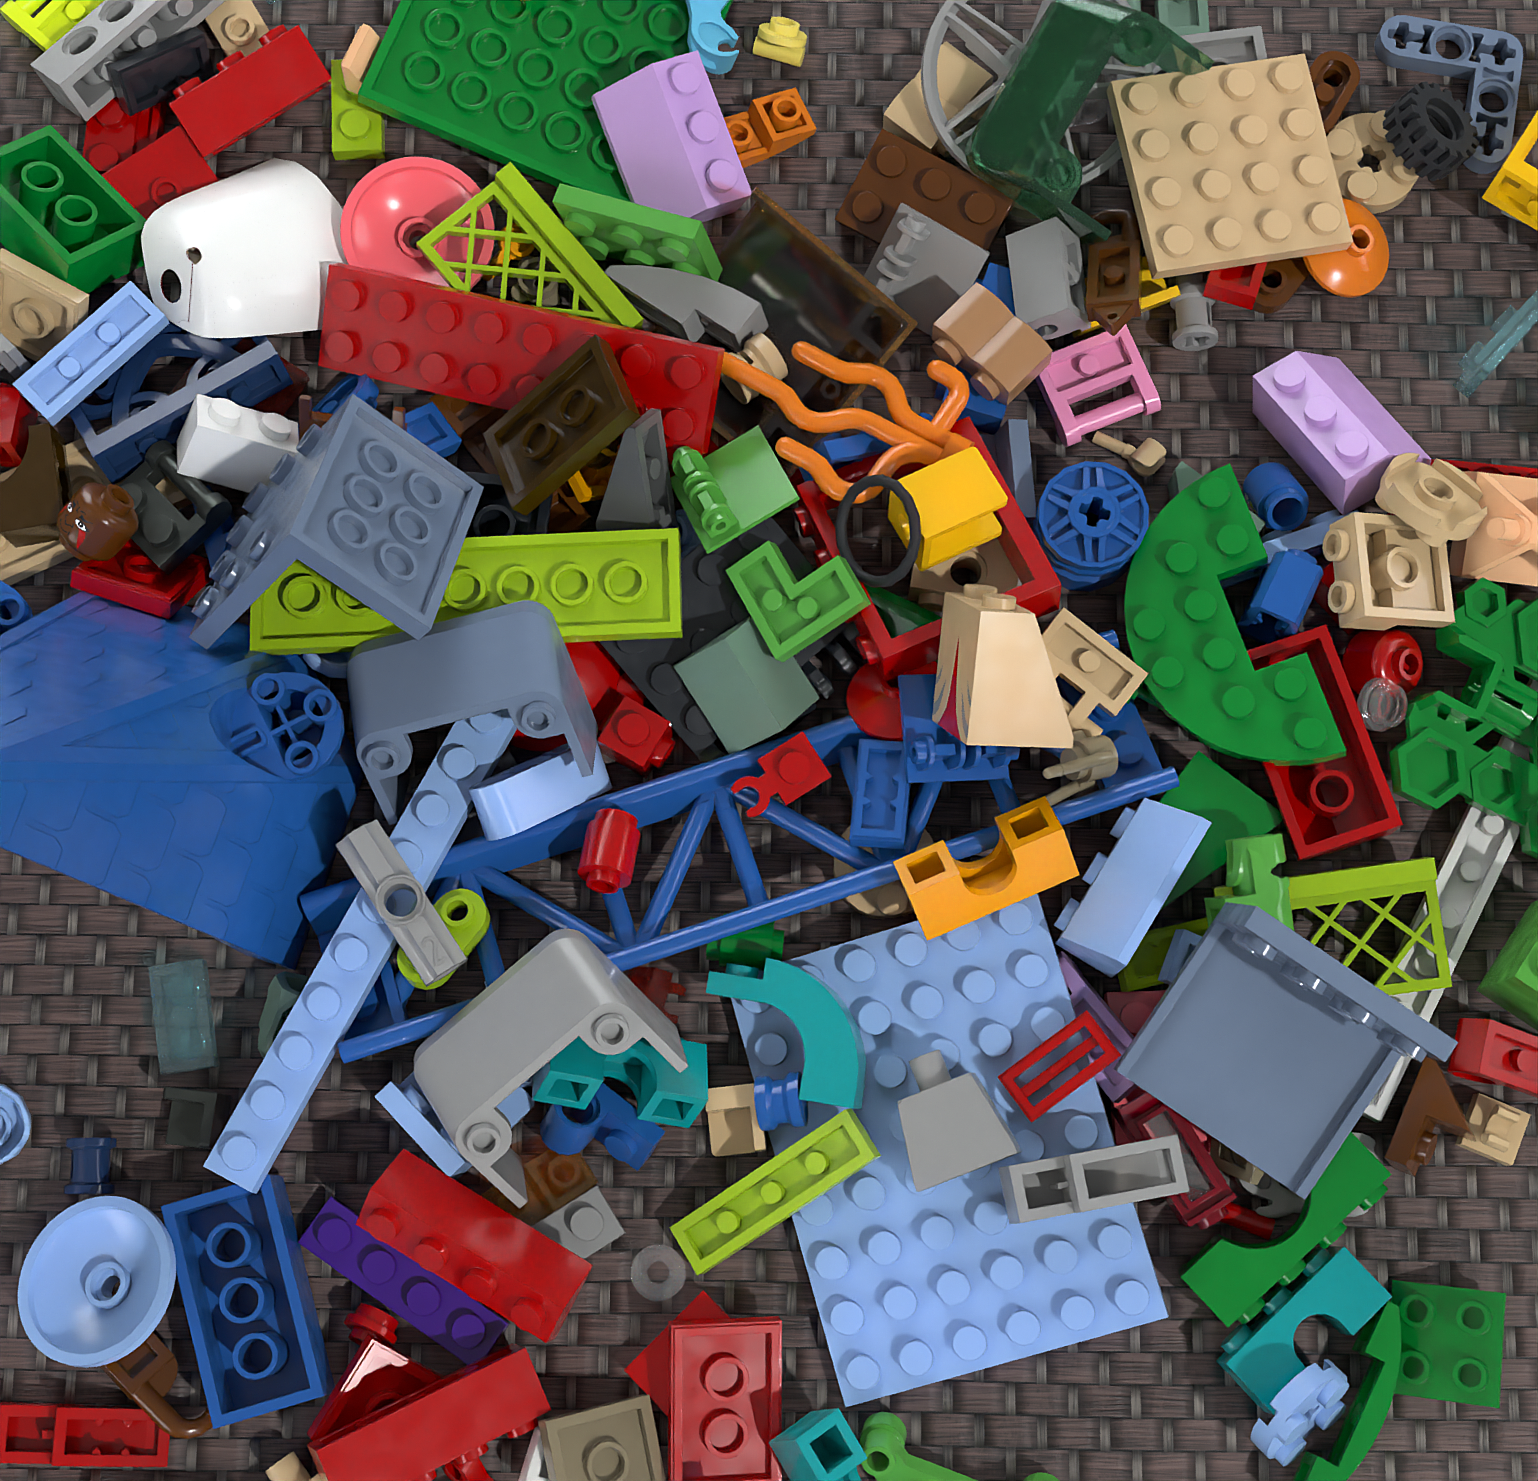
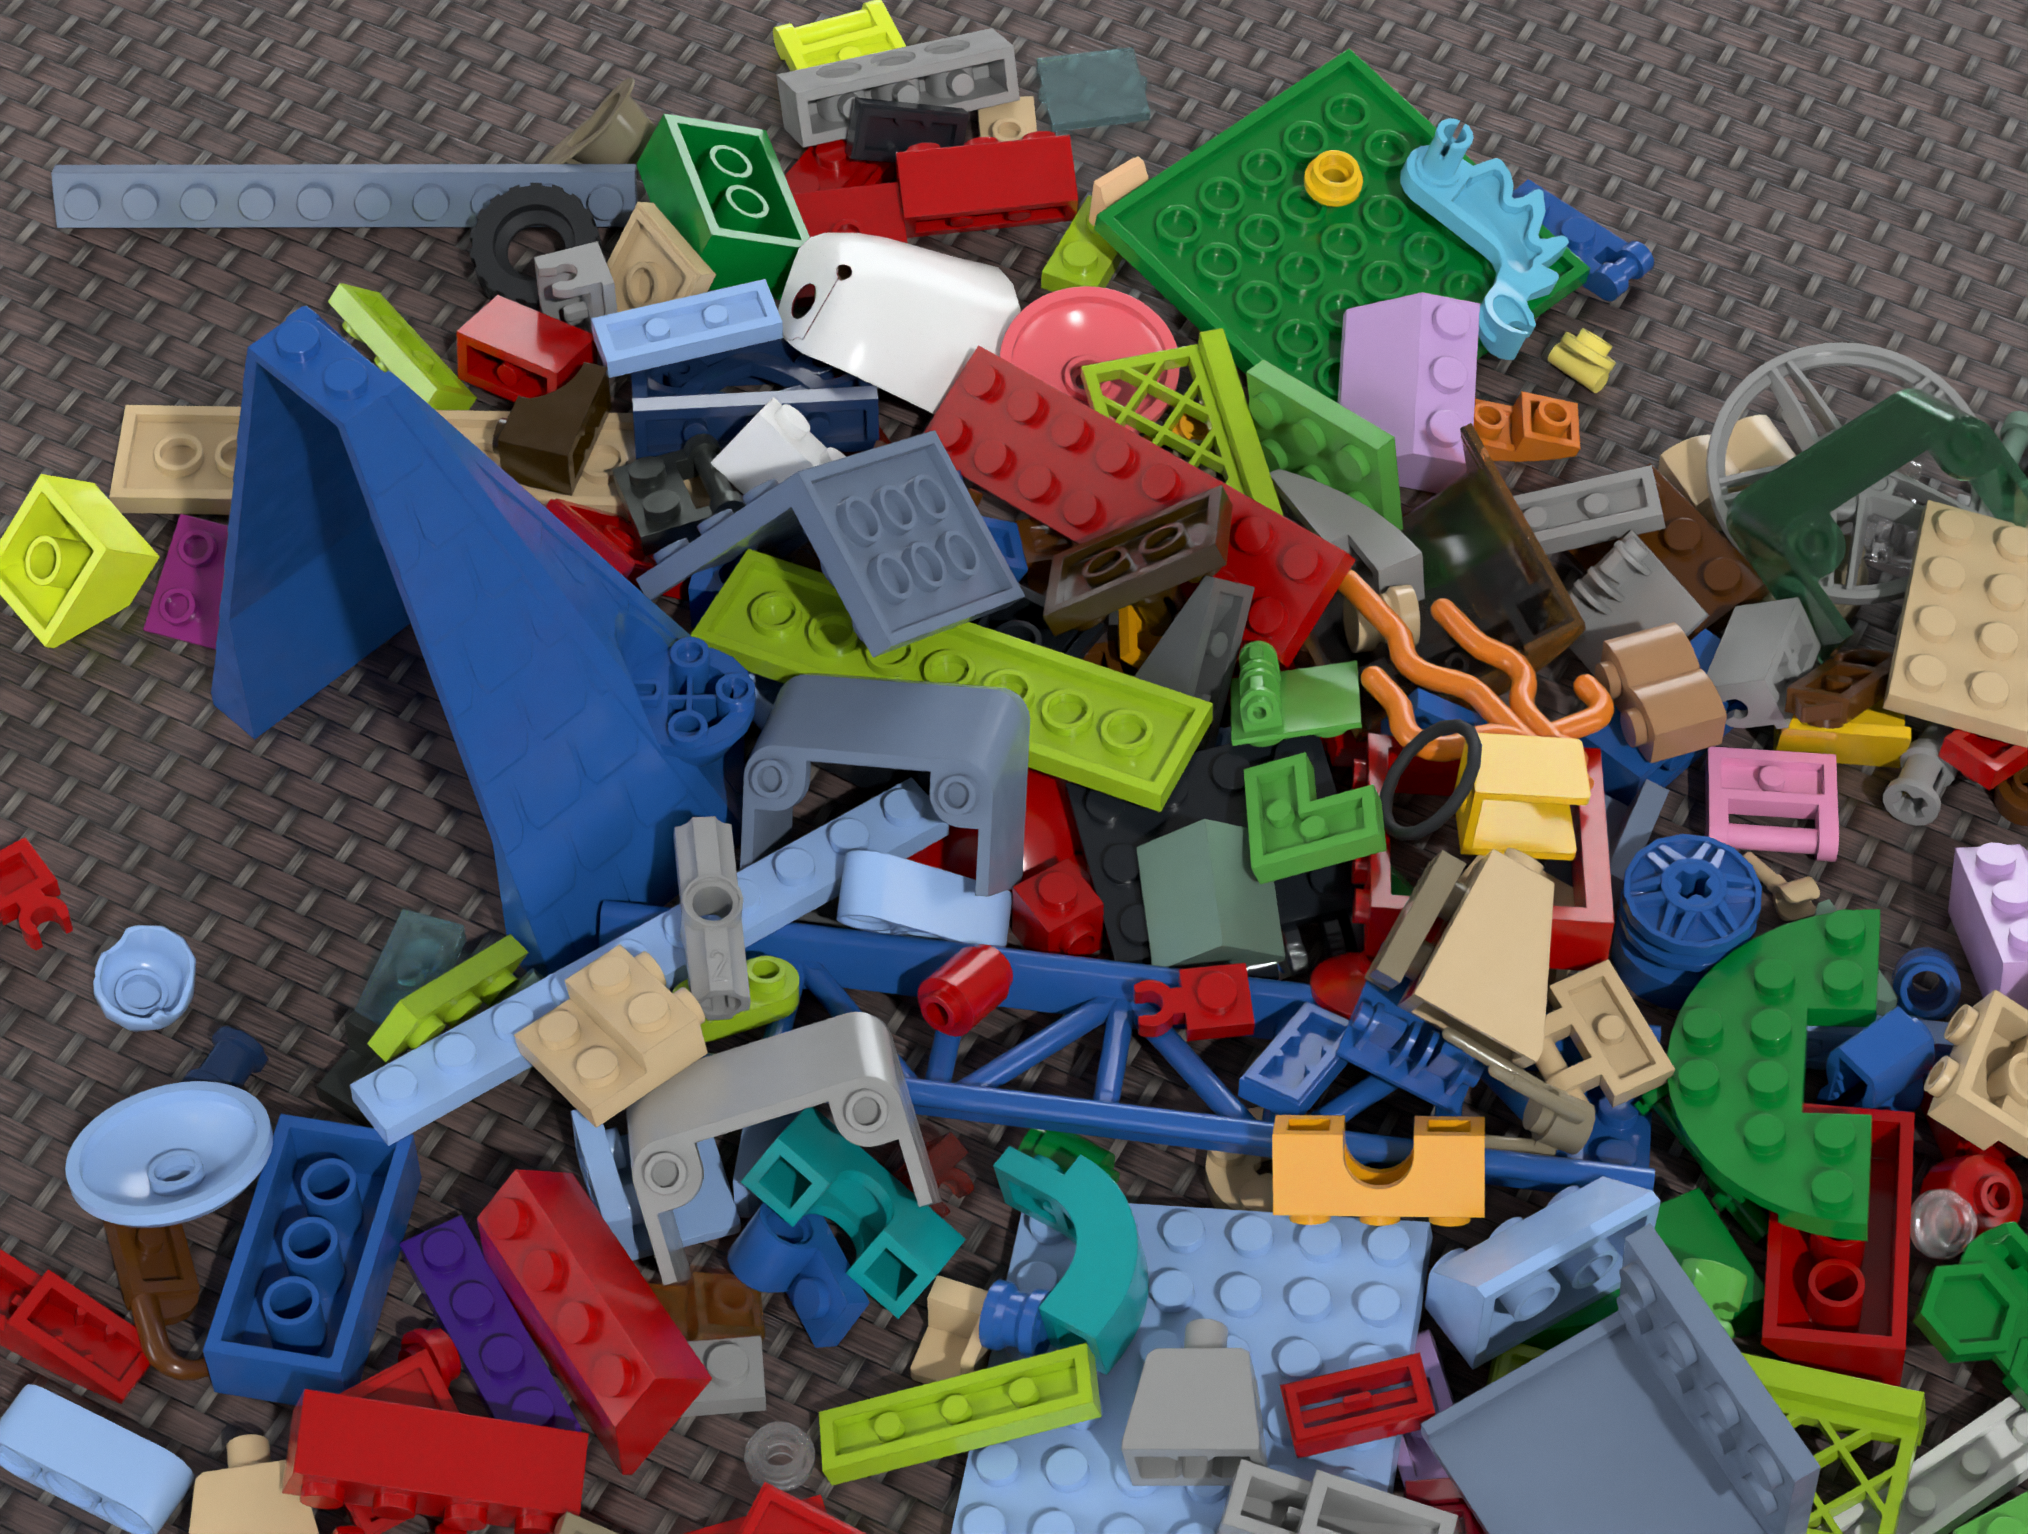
camera: 25 degrees right, 25 degrees down
reddish brown head [57,483,139,561] -> none
none -> lime plate [367,934,529,1062]
none -> tan plate [514,944,708,1128]
none -> dark tan plate [1364,850,1467,992]
none -> light grey plate [1470,465,1666,569]

